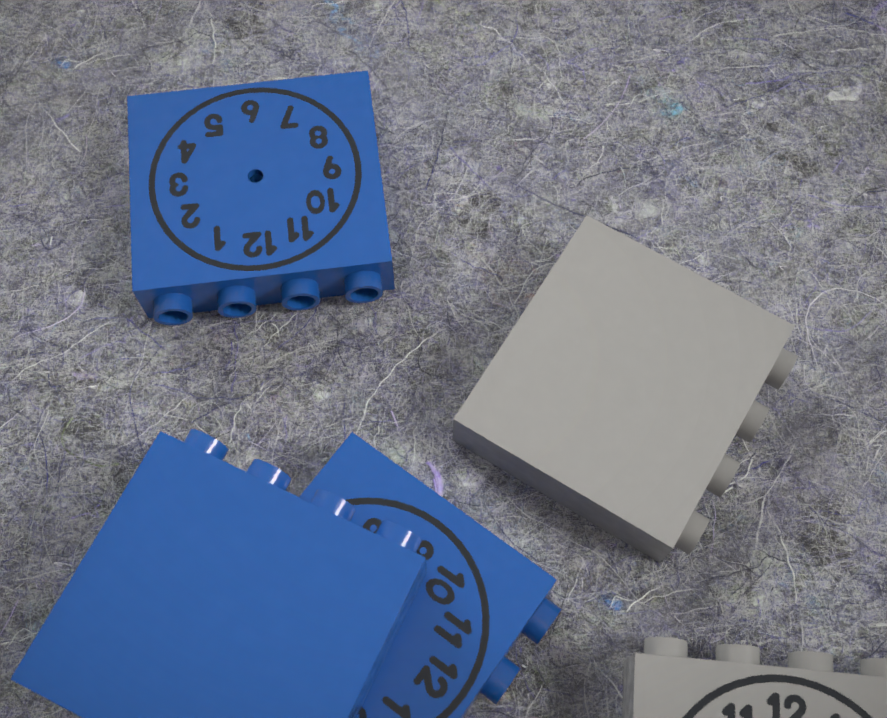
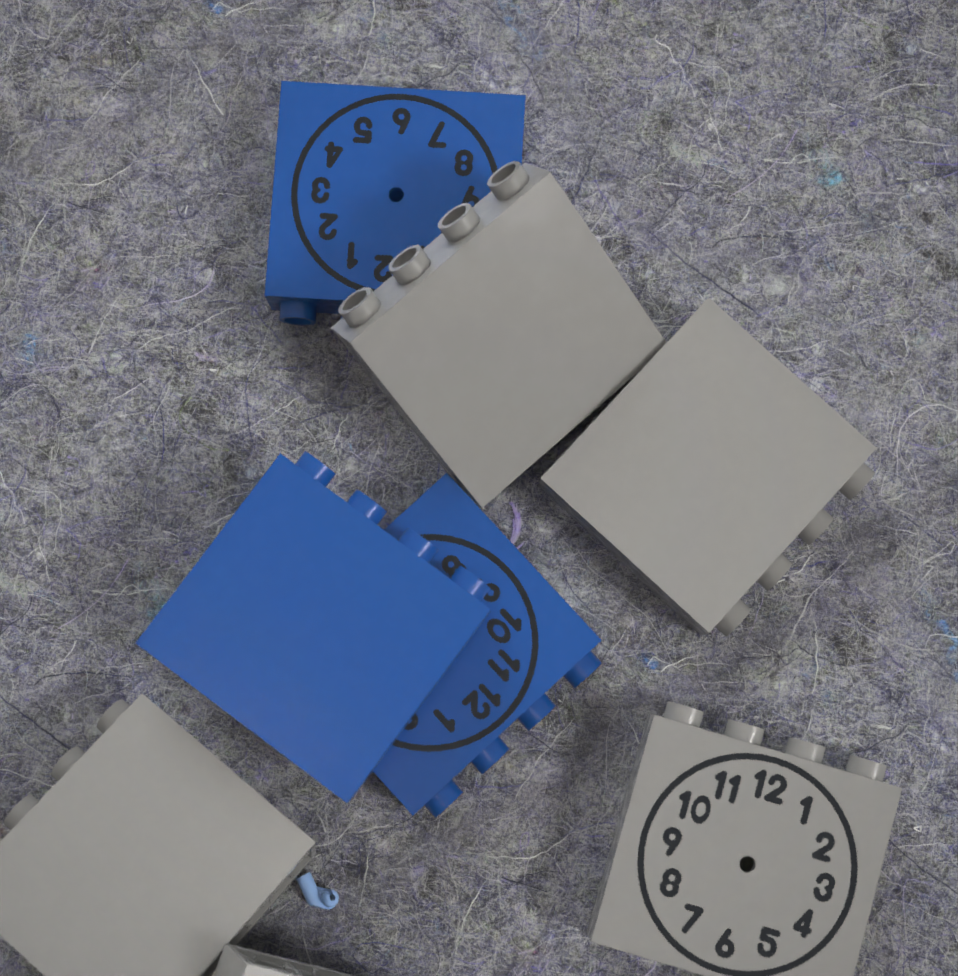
camera: 10 degrees right, 15 degrees up
none -> light grey brick [331,161,667,508]

